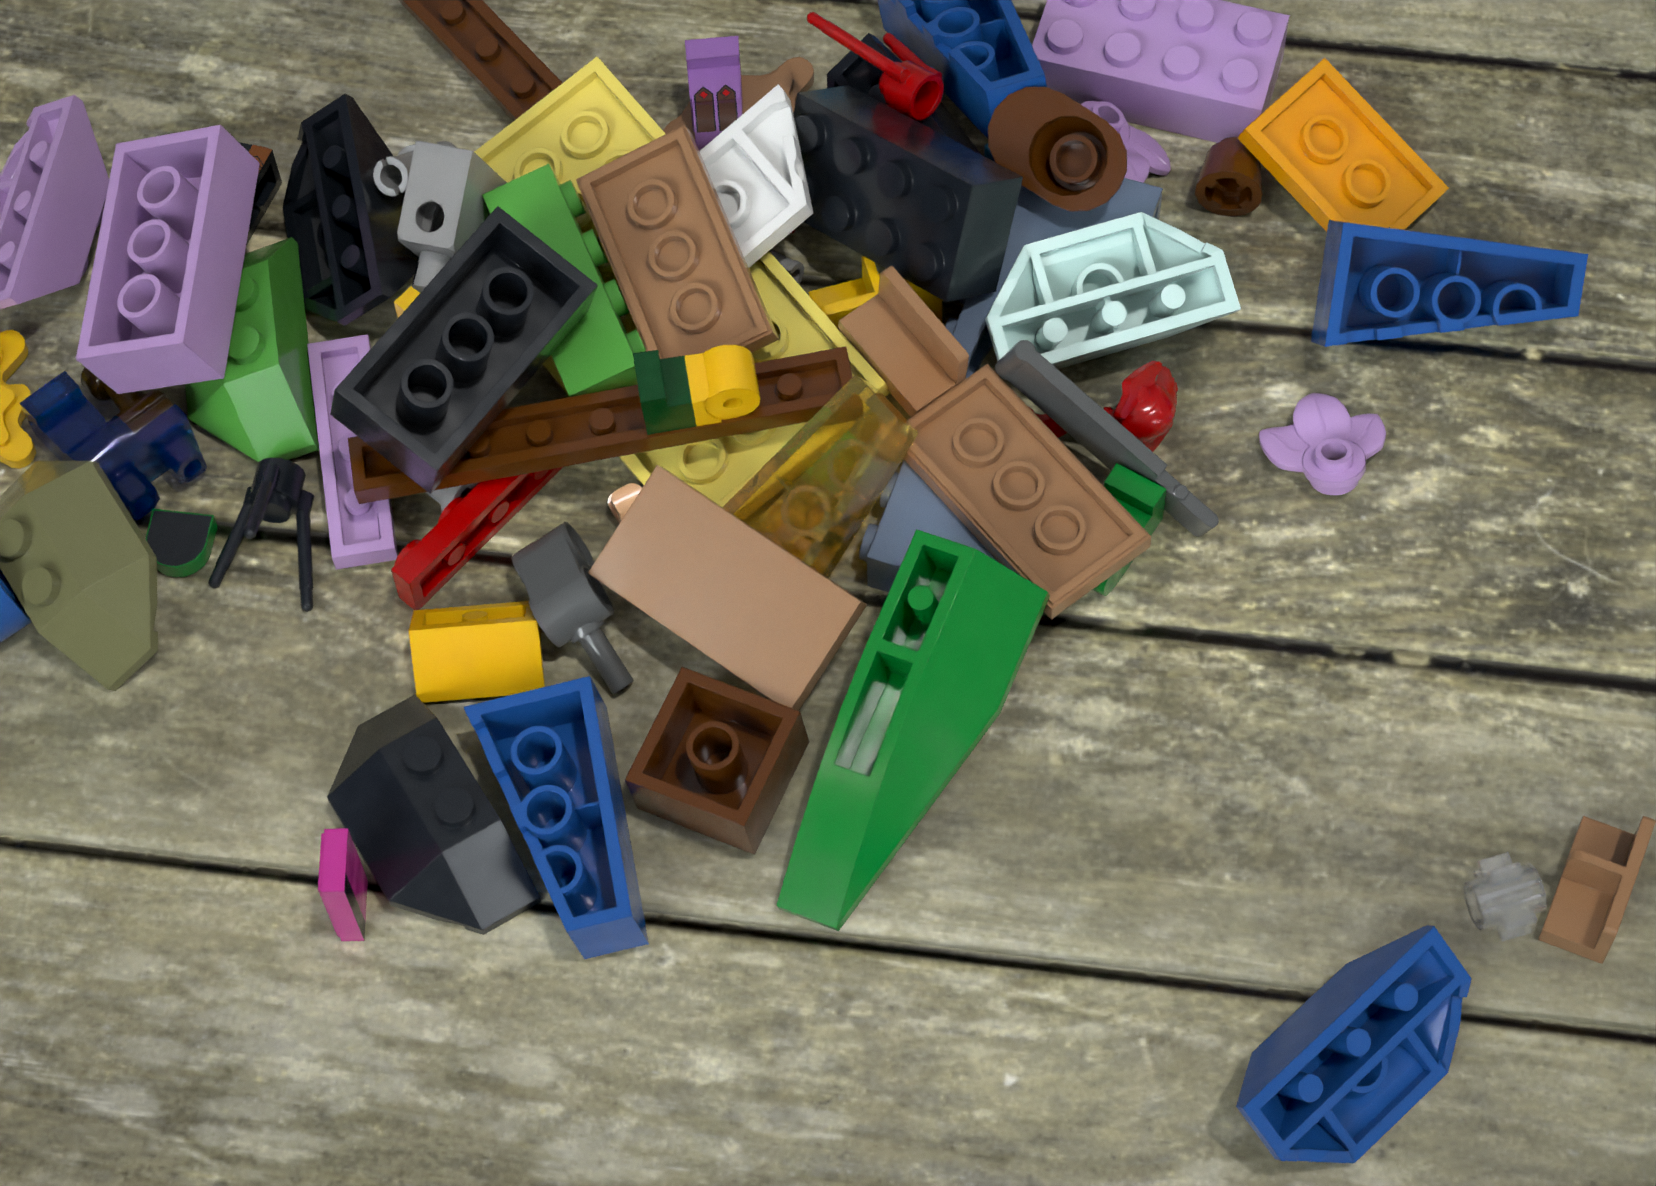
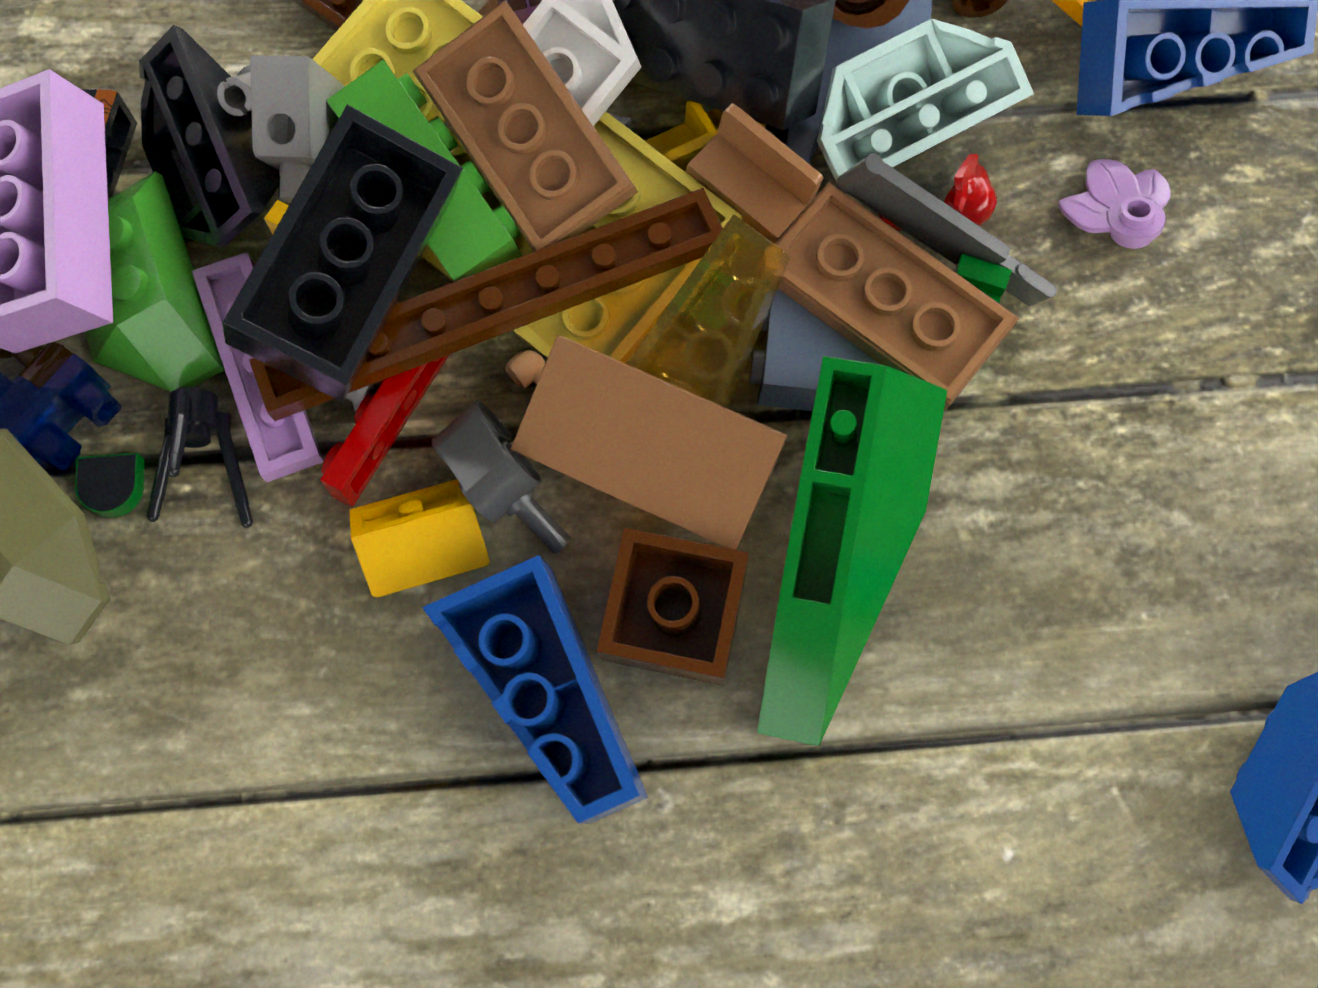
camera: 20 degrees left, 10 degrees up
dark pink tile [318,828,368,941] -> none
black wedge [327,695,541,935] -> none
leg [633,345,761,435] -> none

